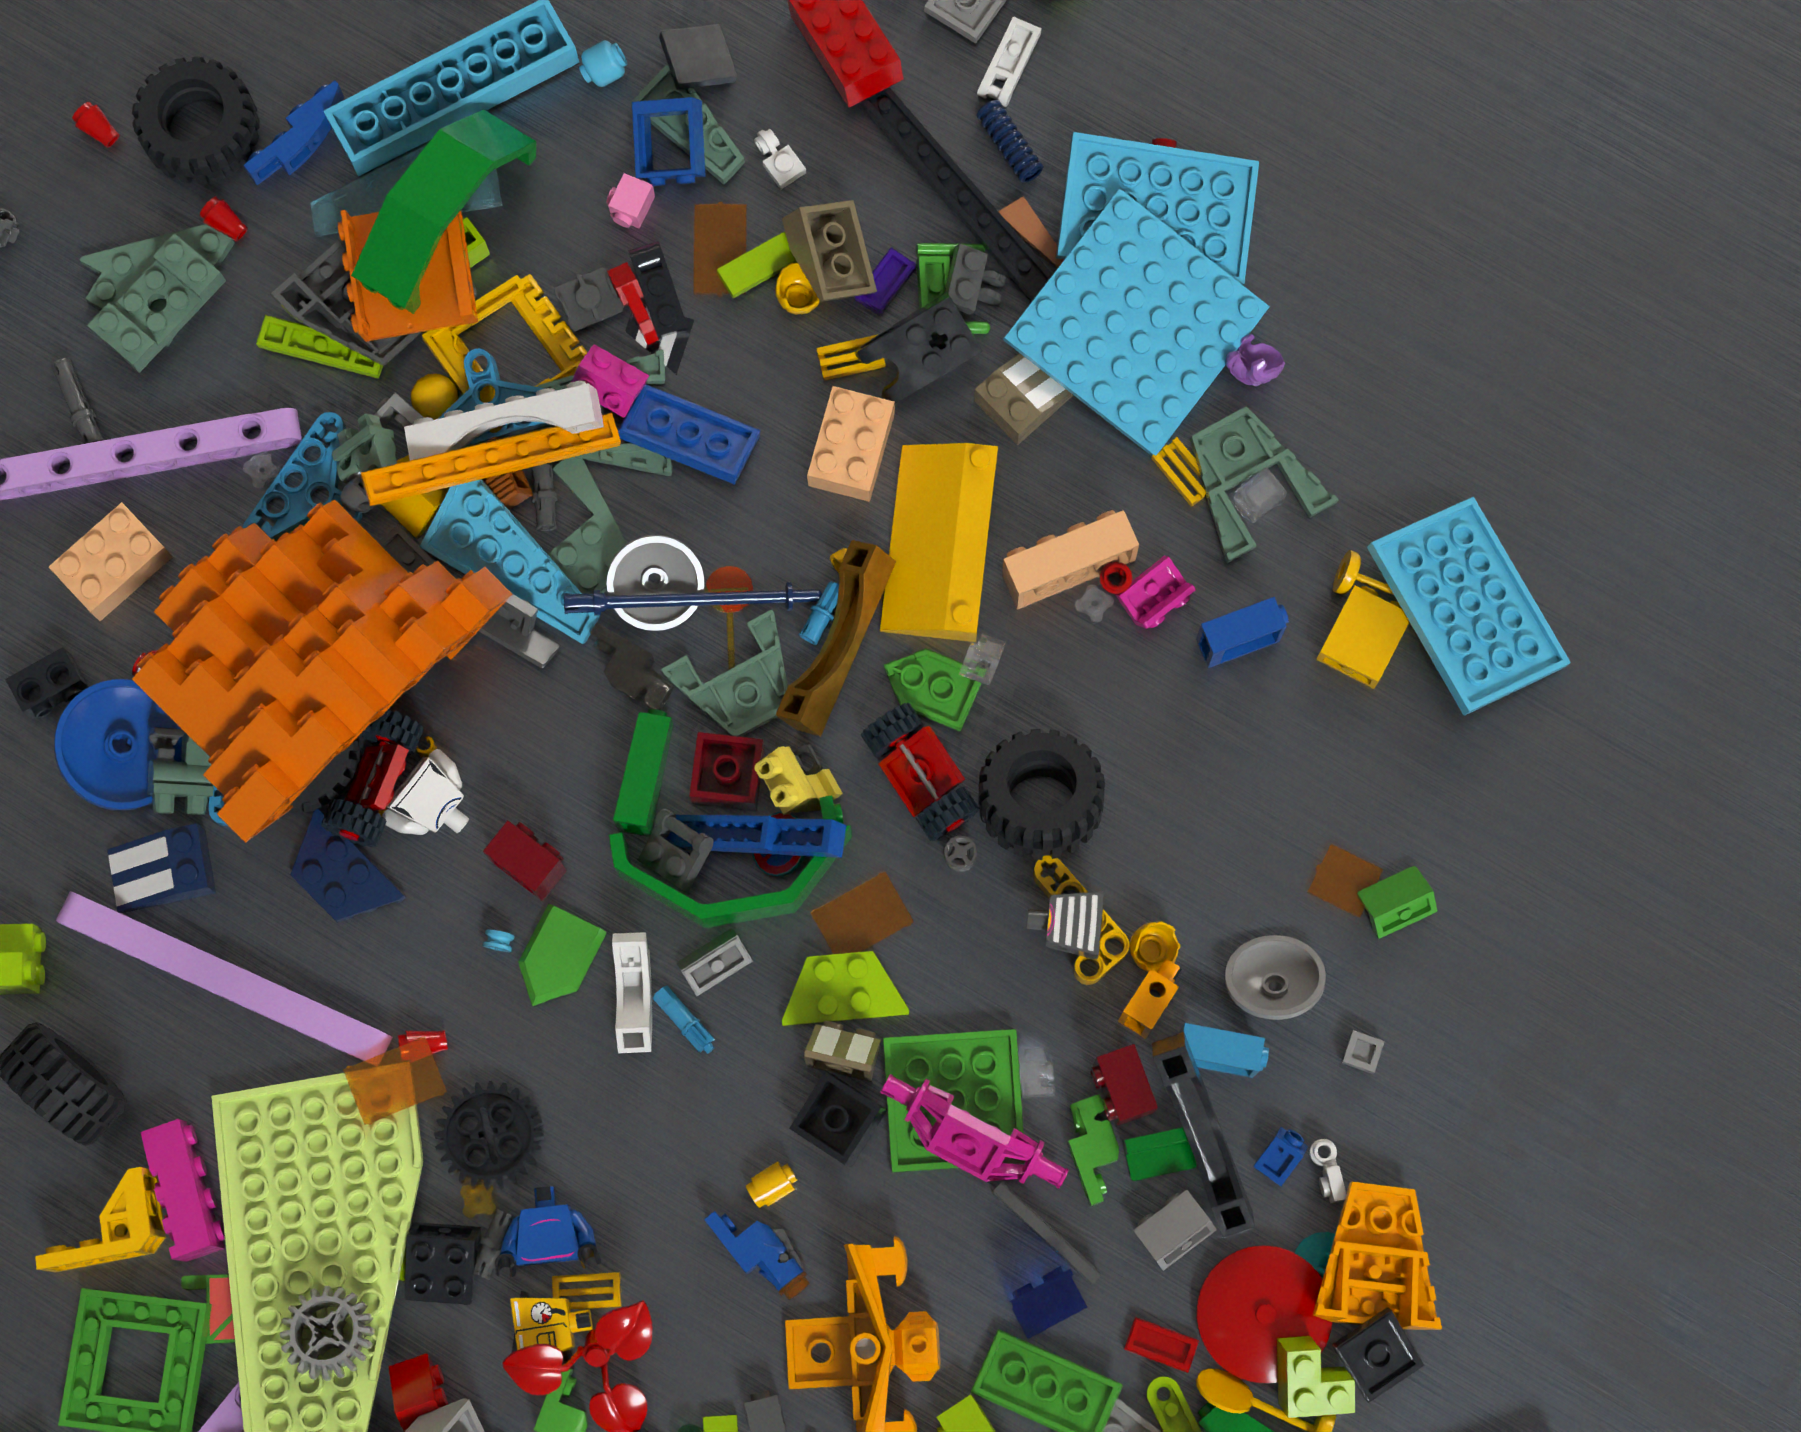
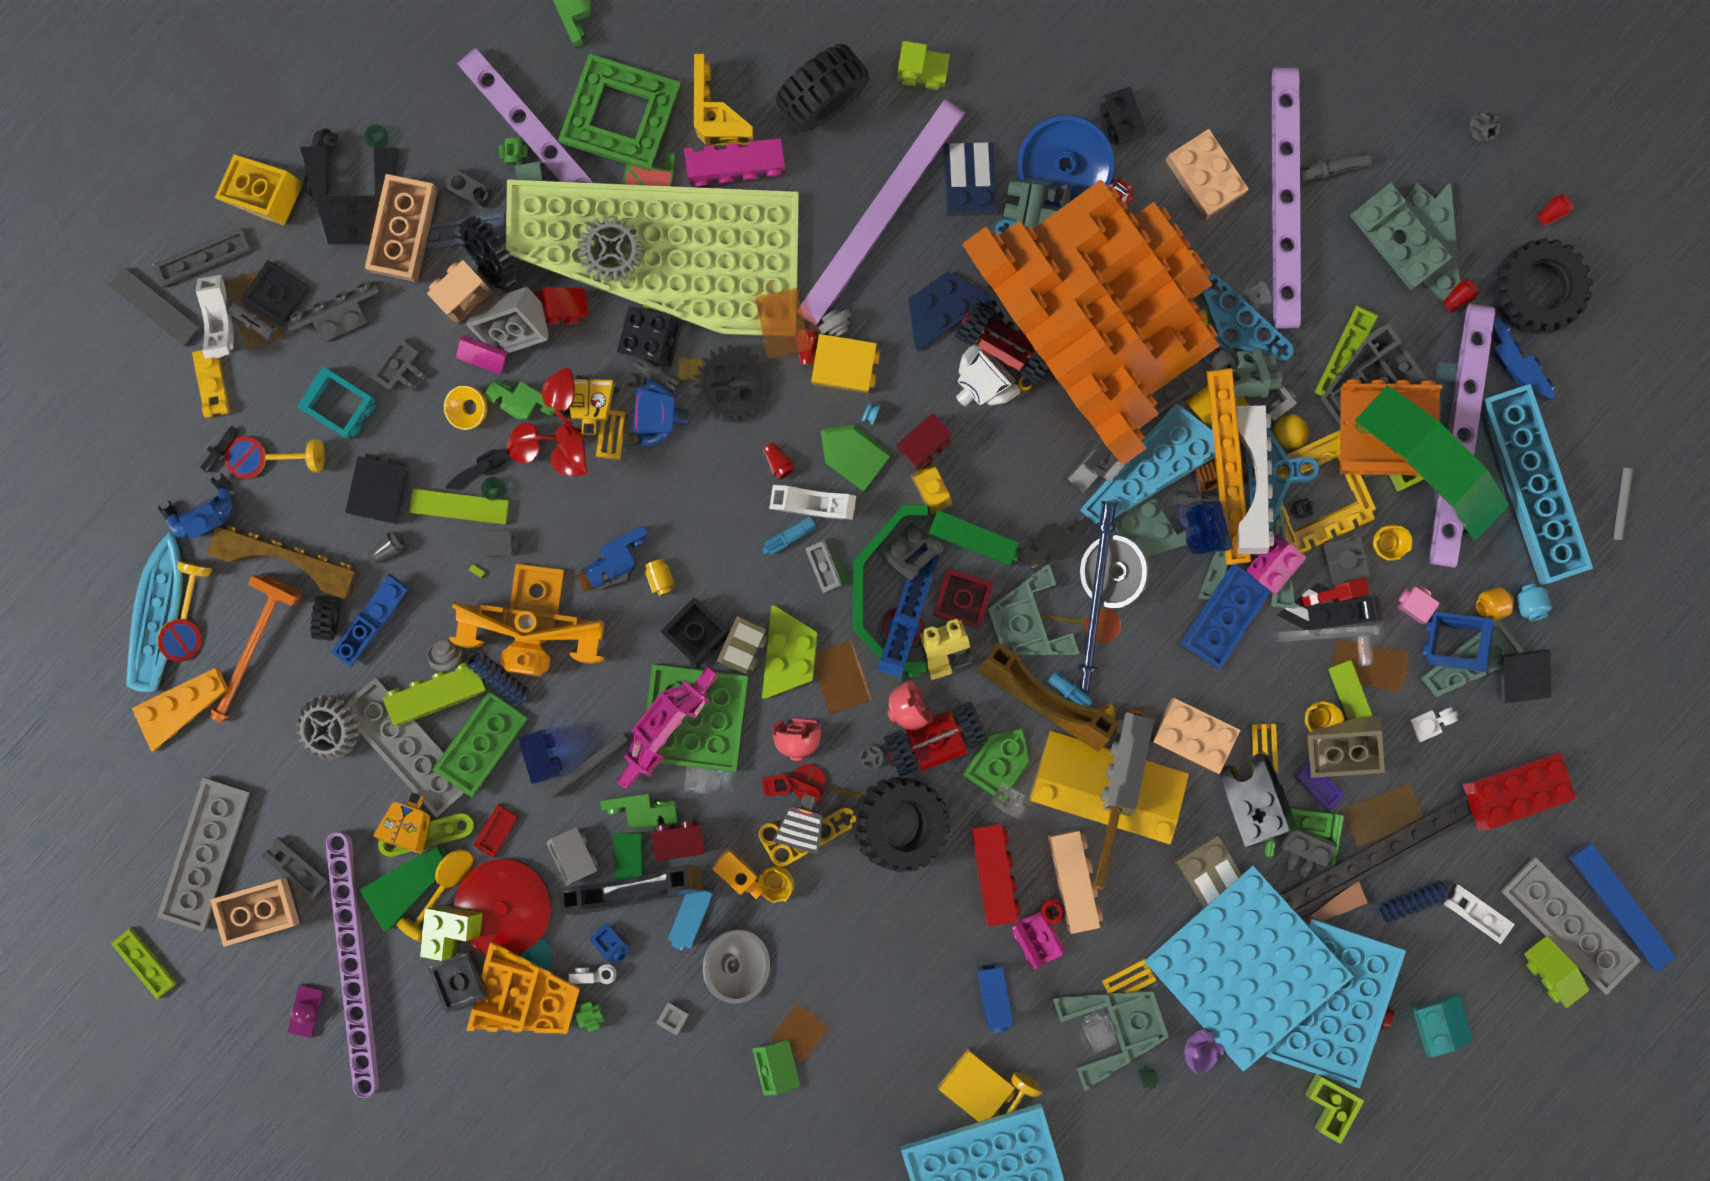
camera: 100 degrees right, 10 degrees up
none -> dark blue piece [467,651,529,705]
none -> bright green gear [575,1000,604,1032]
none -> red piece [761,773,823,805]
none -> red cone [763,442,795,480]
none -> coral cylinder [772,718,821,761]
none -> red piece [791,764,866,798]
none -> yellow brick [811,334,880,394]
none -> light grey plate [818,308,852,337]
none -> coral cylinder [887,680,933,730]
none -> yellow torso [910,464,952,516]
none -> red brick [971,822,1021,927]
none -> piece [1094,707,1154,890]
none -> clear green plate [1139,1065,1159,1089]
none -> clear blue plate [1179,502,1233,554]
none -> clear piece [1277,625,1379,666]
none -> black piece [1291,498,1315,519]
none -> lime brick [1305,1074,1364,1144]
none -> clear orange piece [1342,783,1422,847]
none -> yellow hair [1373,524,1413,560]
none -> teal slope [1412,993,1473,1058]
none -> lavender beam [1430,303,1495,568]
none -> light orange head [1476,587,1514,621]

